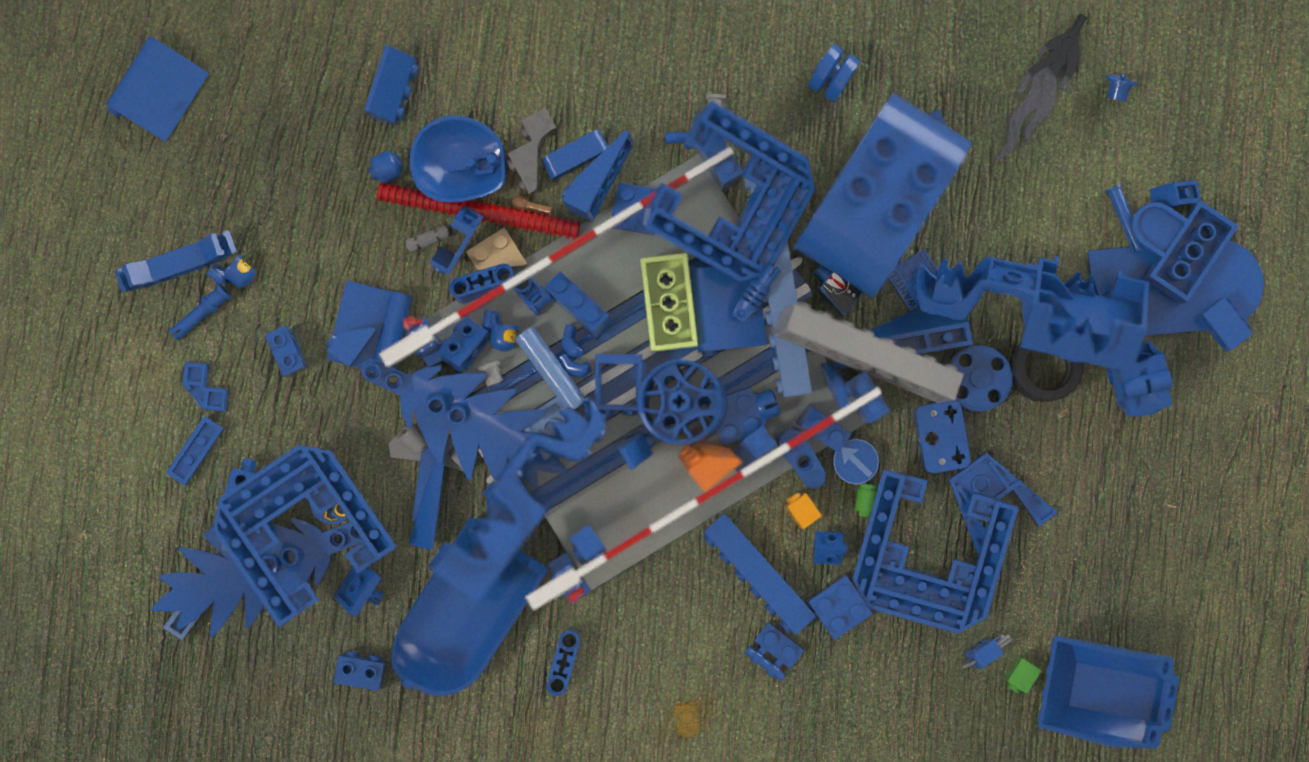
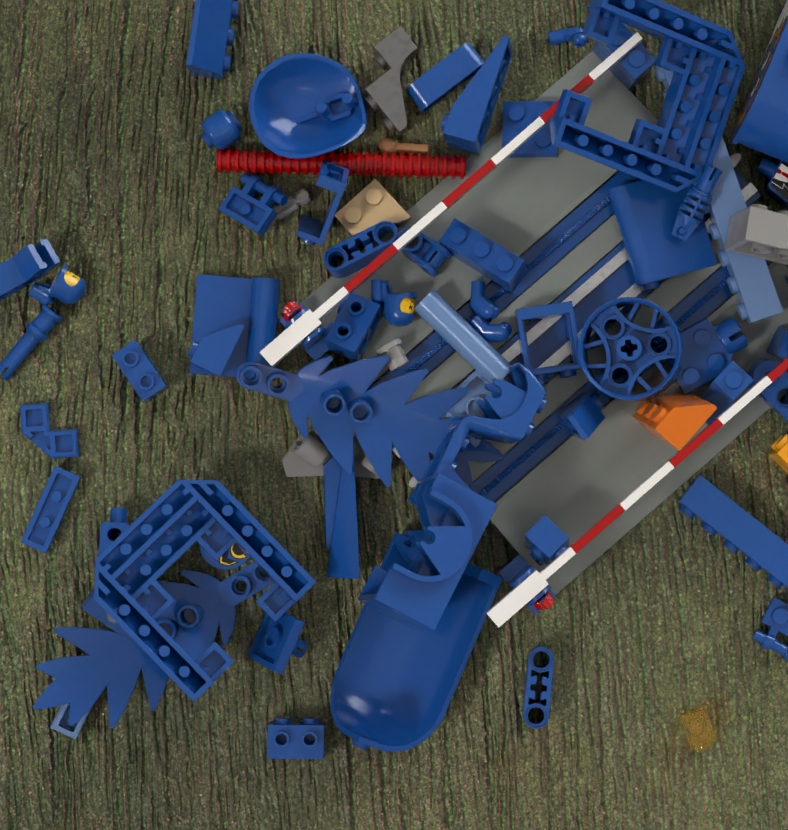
camera: 10 degrees left, 0 degrees up
yellowish green brick [640,253,698,353] -> none
none -> blue plate [219,173,288,236]

